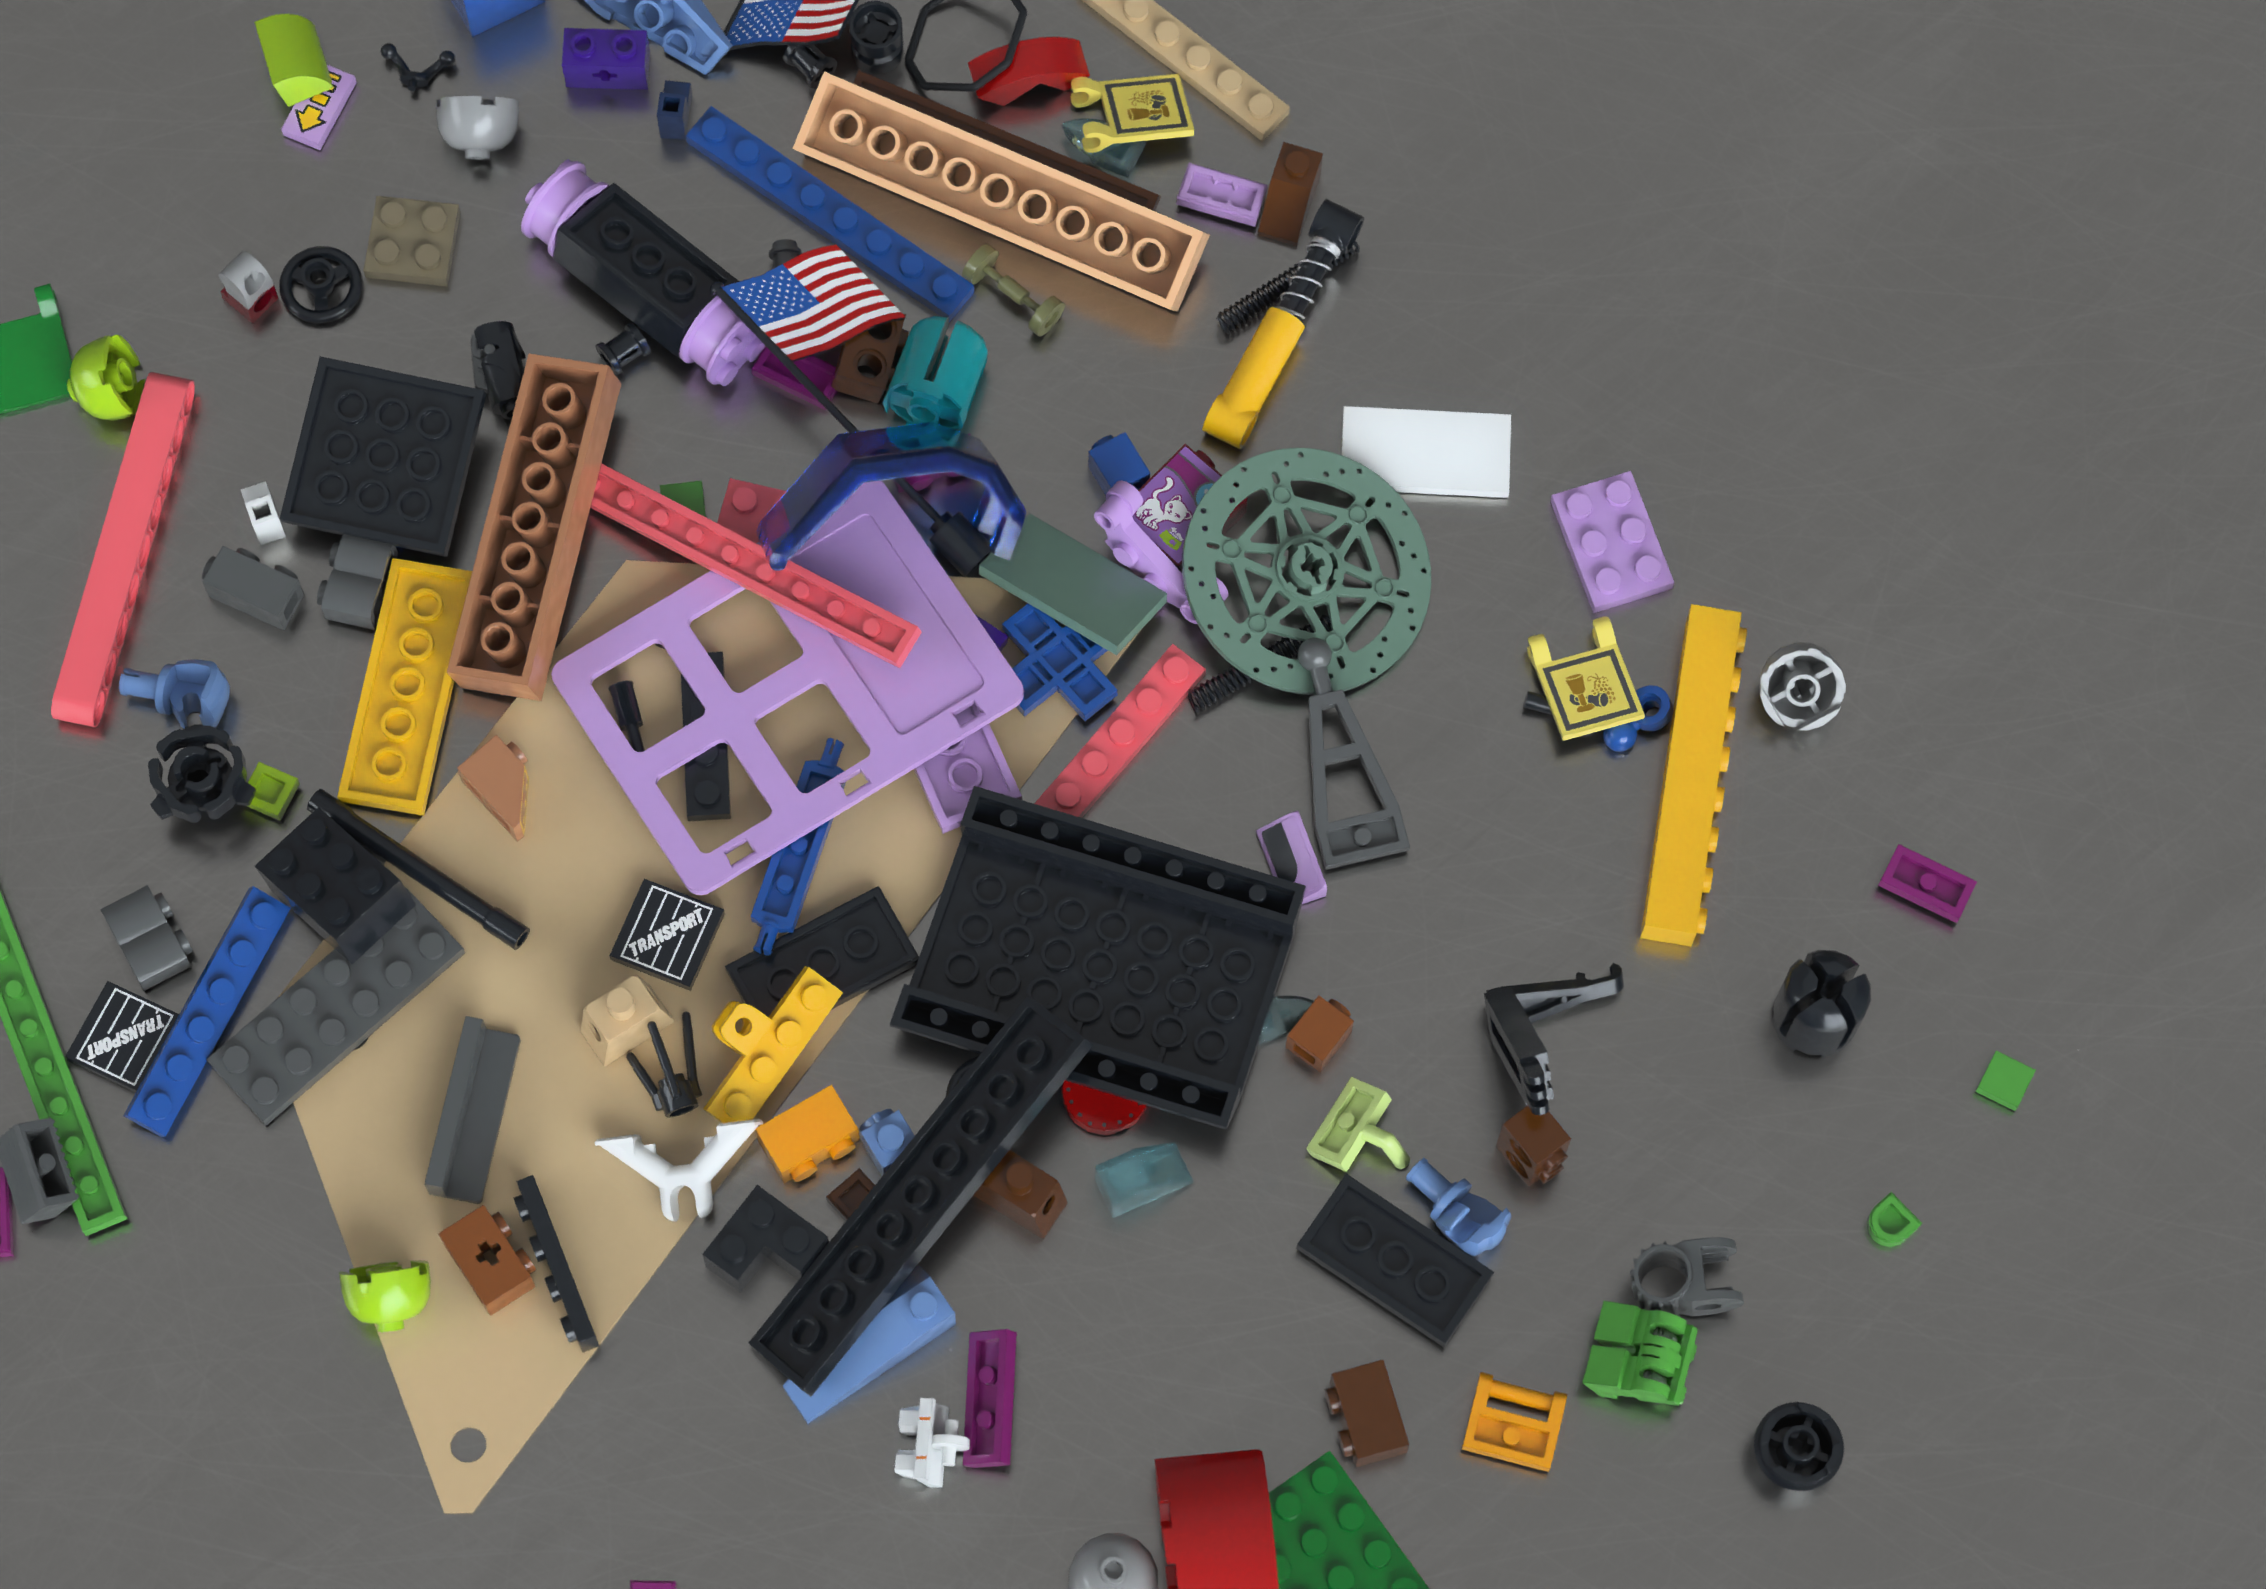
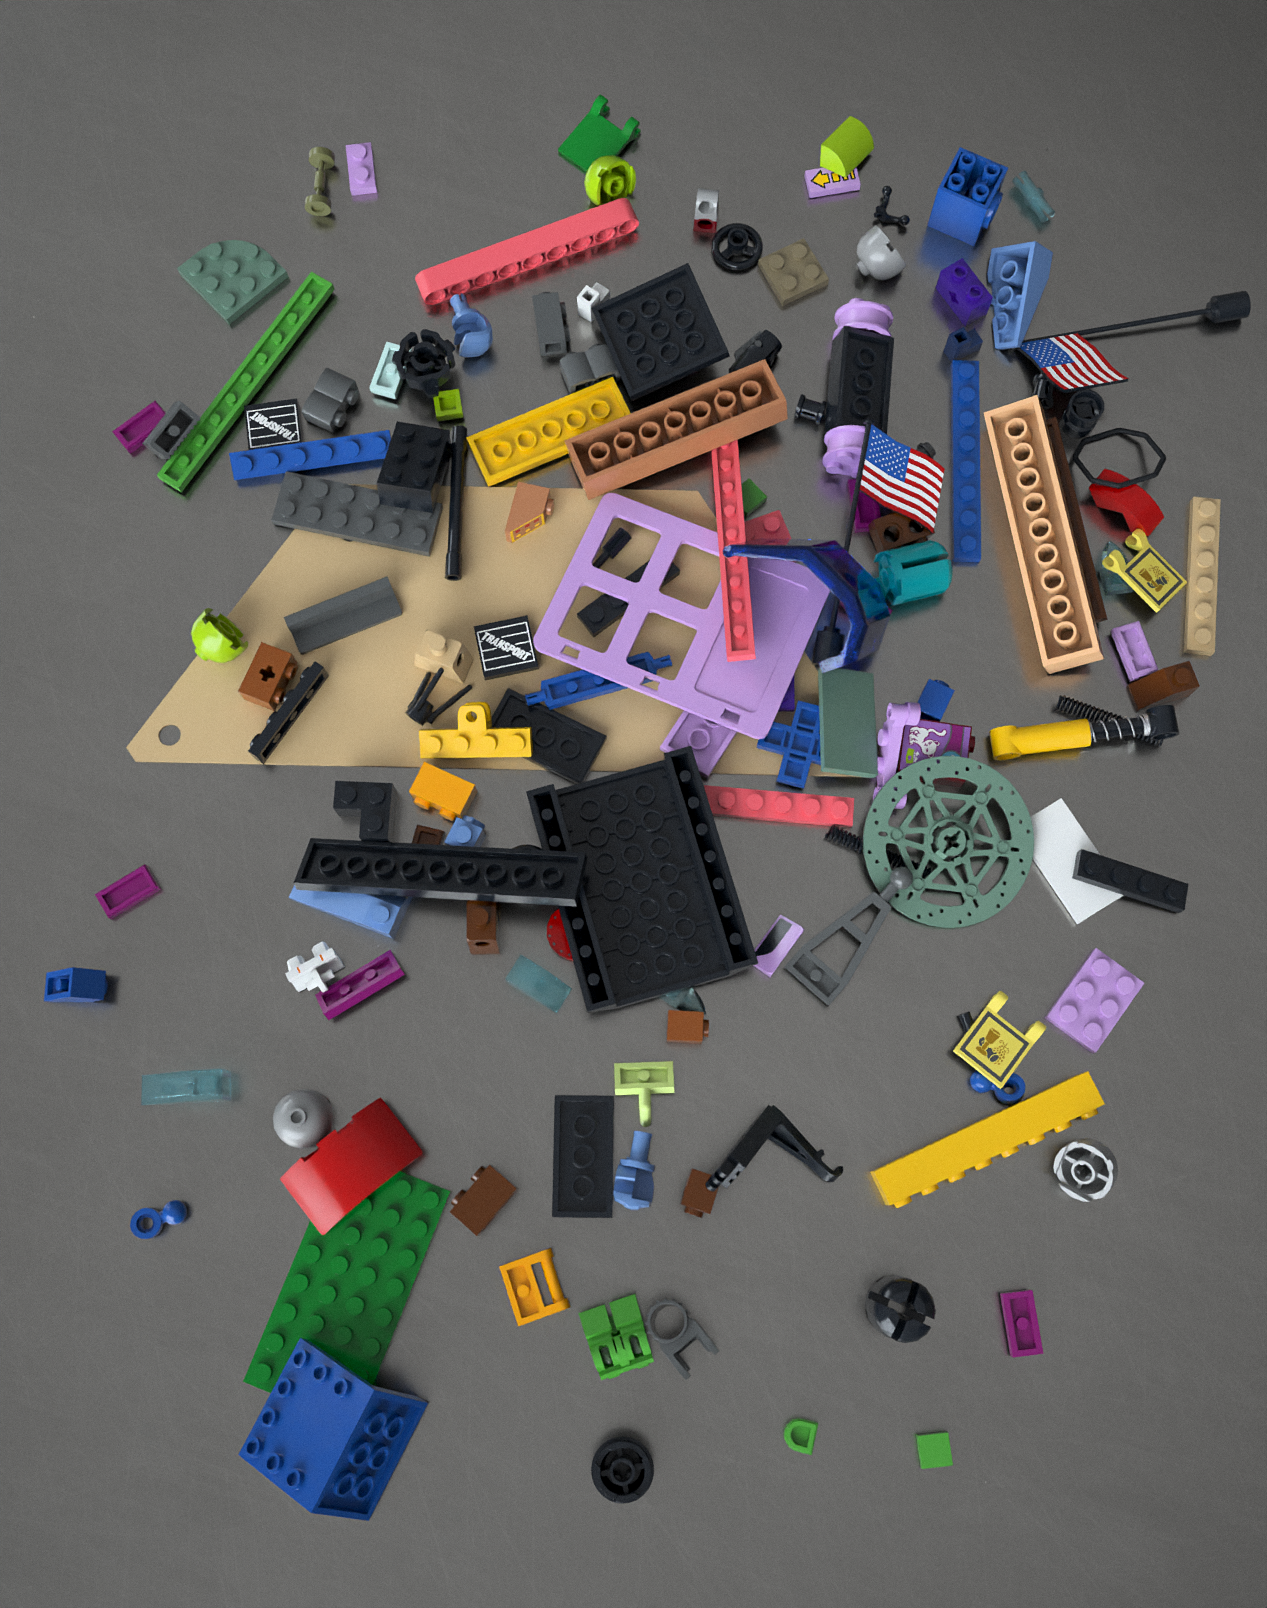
camera: 60 degrees right, 5 degrees up
white piece [594,1119,763,1222] -> none
olive wheel [962,243,1065,337] -> none
none -> light aqua plate [369,342,412,399]
none -> black plate [1072,849,1188,913]

